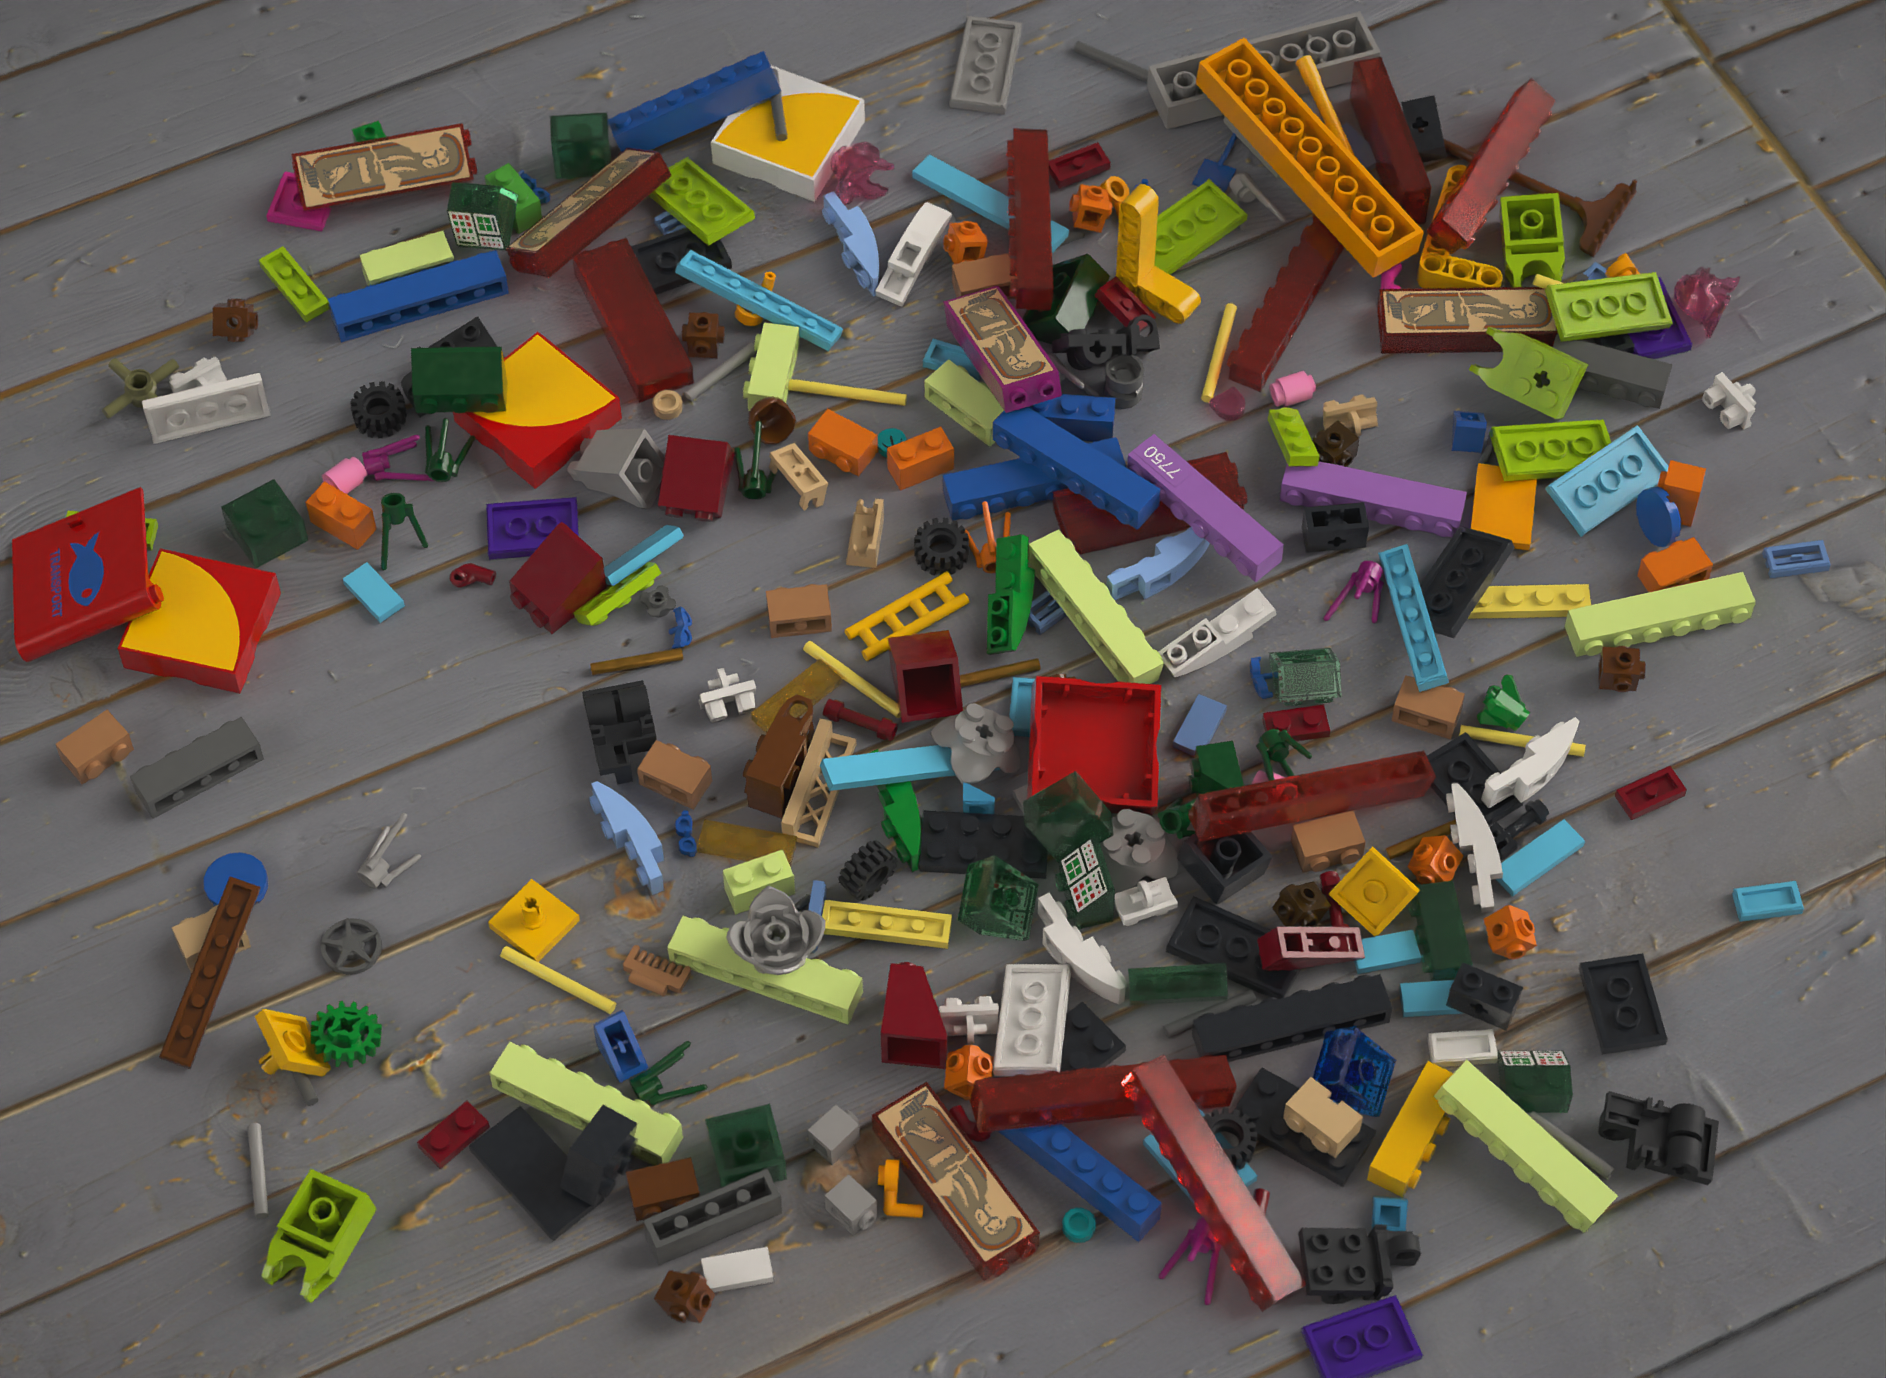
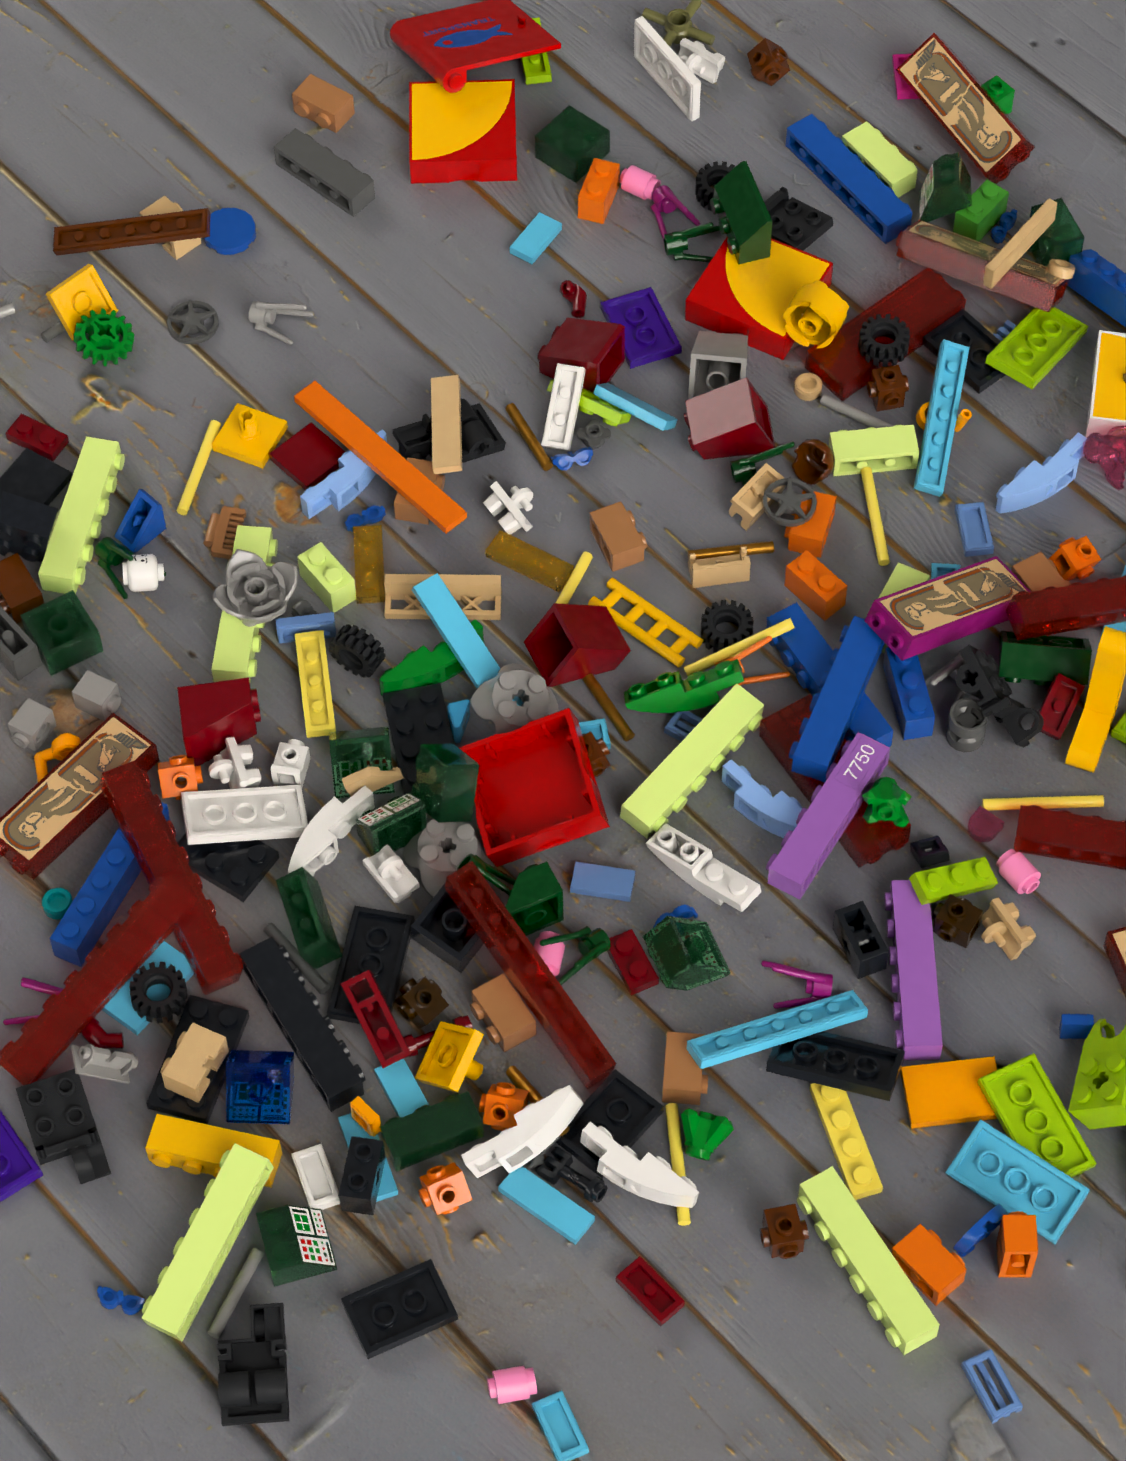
camera: 75 degrees right, 0 degrees up
lime plate [258,246,330,322] -> none
dark green plant [381,493,429,570] -> none
reddish brown brick [743,694,815,819] -> none
dark red bar [823,698,898,741] -> none
white slope [876,202,952,307] -> none
teal tile [878,428,907,458] -> none
dark azure slope [1372,1196,1408,1231] -> none
blue slope [1452,411,1487,453] -> none
none -> light grey hinge [71,1044,138,1084]
none -> blue piece [97,1286,145,1315]
none -> white head [122,554,164,592]
none -> dark red tile [269,422,345,490]
none -> white brick [270,739,310,787]
none -> orange tile [294,381,467,534]
none -> tan tile [342,766,404,796]
none -> light orange tile [350,1096,382,1137]
none -> tan tile [431,375,462,474]
none -> bright pink brick [487,1365,537,1404]
none -> white tile [541,363,586,451]
none -> light yellow bar [684,618,795,676]
none -> pearl gold bar [687,541,774,561]
none -> dark grey wheel [763,477,817,527]
none -> yellow brick [783,281,849,348]
none -> black tyre [858,314,910,367]
none -> green rock [862,777,912,828]
none -> black tile [910,836,950,868]
none -> medium blue tile [955,502,994,557]
none -> tan tile [983,198,1057,289]
none -> tan tile [1046,259,1076,279]
none -> blue tile [1059,1014,1094,1039]

